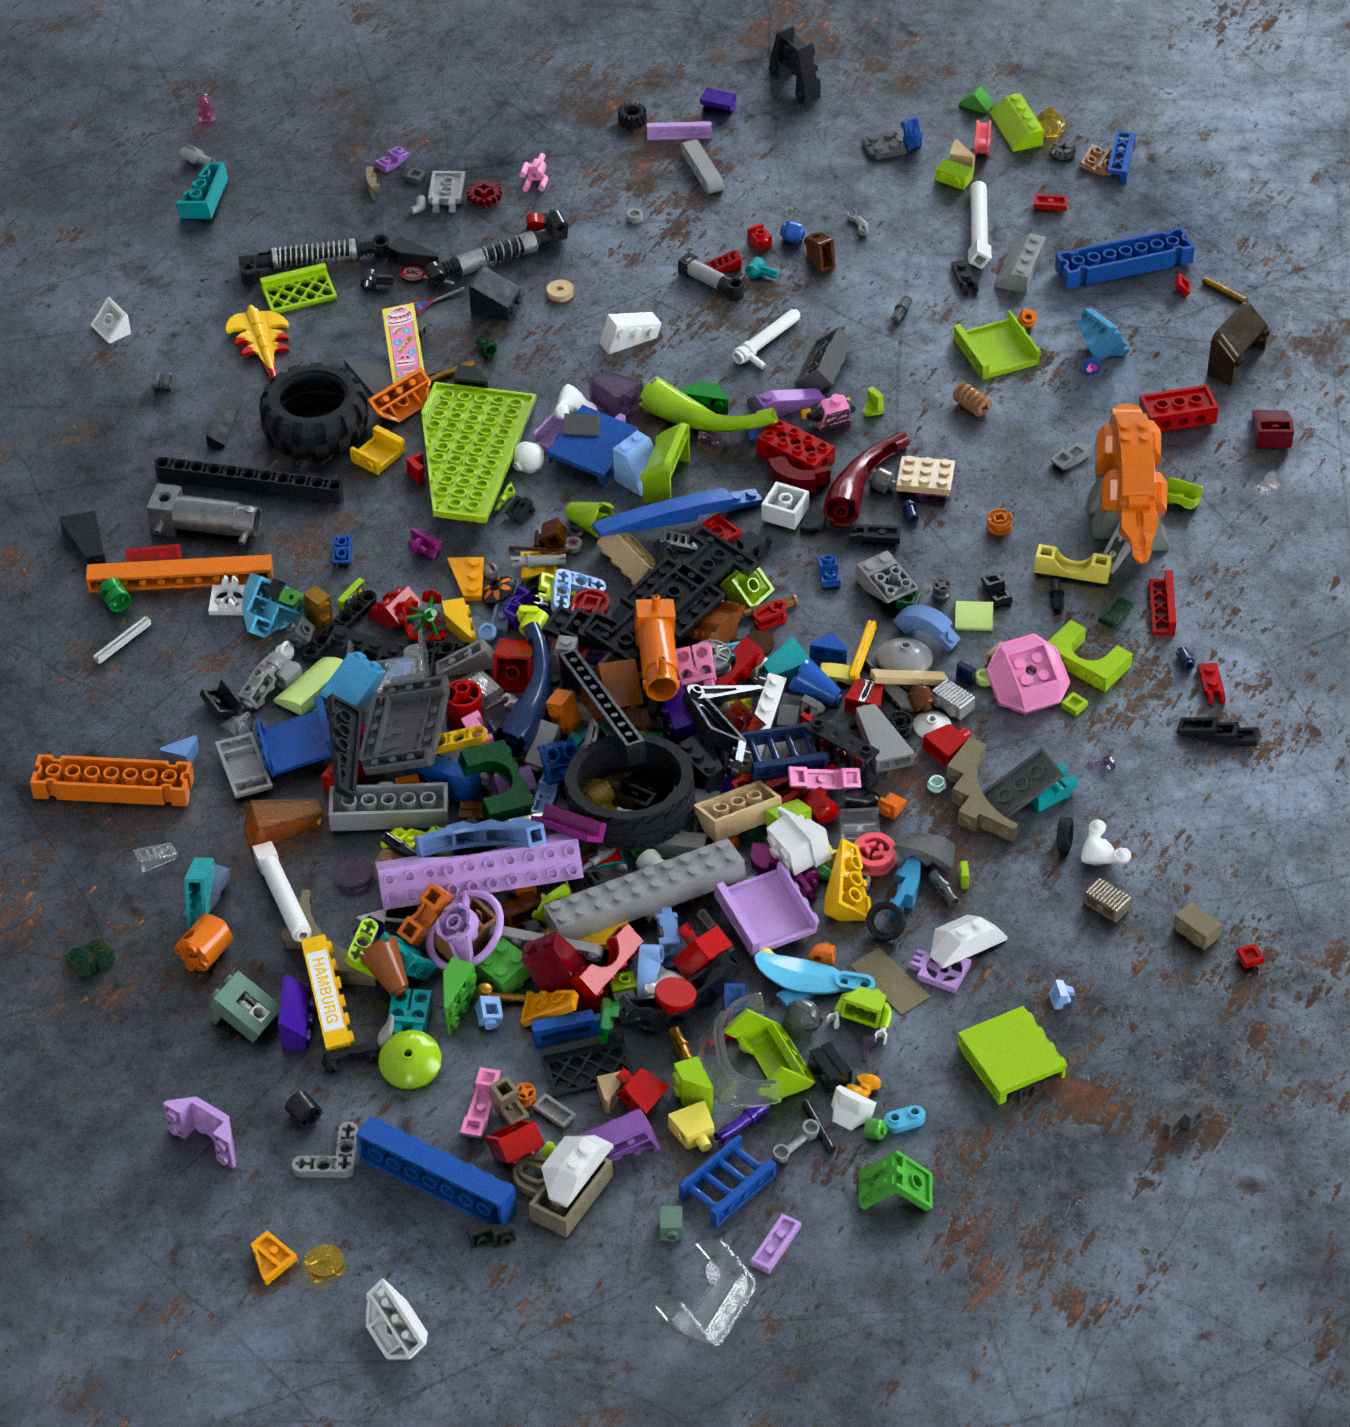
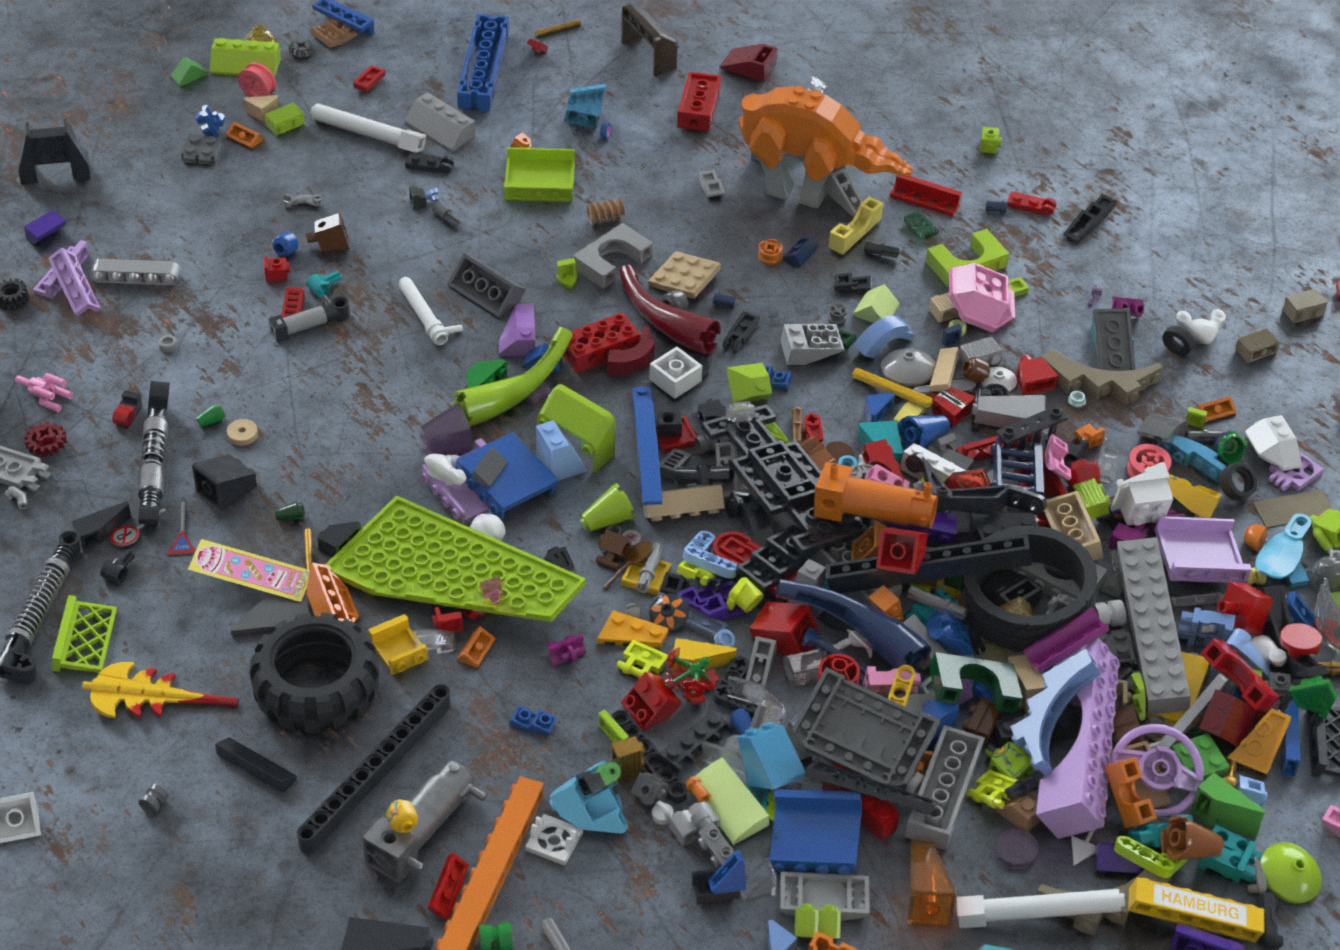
camera: 70 degrees left, 0 degrees up
white wedge [599,312,661,355] -> none
torso [800,394,856,431] -> none
none -> lavender fence [48,248,101,316]
none -> green cone [196,403,226,427]
none -> orange slope [225,122,264,149]
none -> yellow head [386,800,418,833]
none -> pearl dark grey piece [409,186,439,209]
none -> clear slope [413,629,457,654]
none -> orange slope [456,626,496,668]
none -> tile [480,577,502,604]
none -> light grey arch [573,223,653,289]
none -> neon yellow plate [616,640,668,679]
none -> black brick [655,410,682,438]
none -> orange pin [685,776,711,803]
none -> blue slope [708,850,746,894]
none -> lime slope [726,363,772,404]
none -> clear brick [726,401,755,422]
none -> dark blue slope [783,237,818,266]
none -> lime brick [794,903,841,938]
none -> dark blue piece [802,626,867,675]
none -> red slope [876,527,928,575]
none -> lime brick [980,127,1002,154]
none -> magenta hips [1112,296,1145,317]
none -> orange slope [1195,396,1237,422]
none -> green hair [1213,431,1248,466]

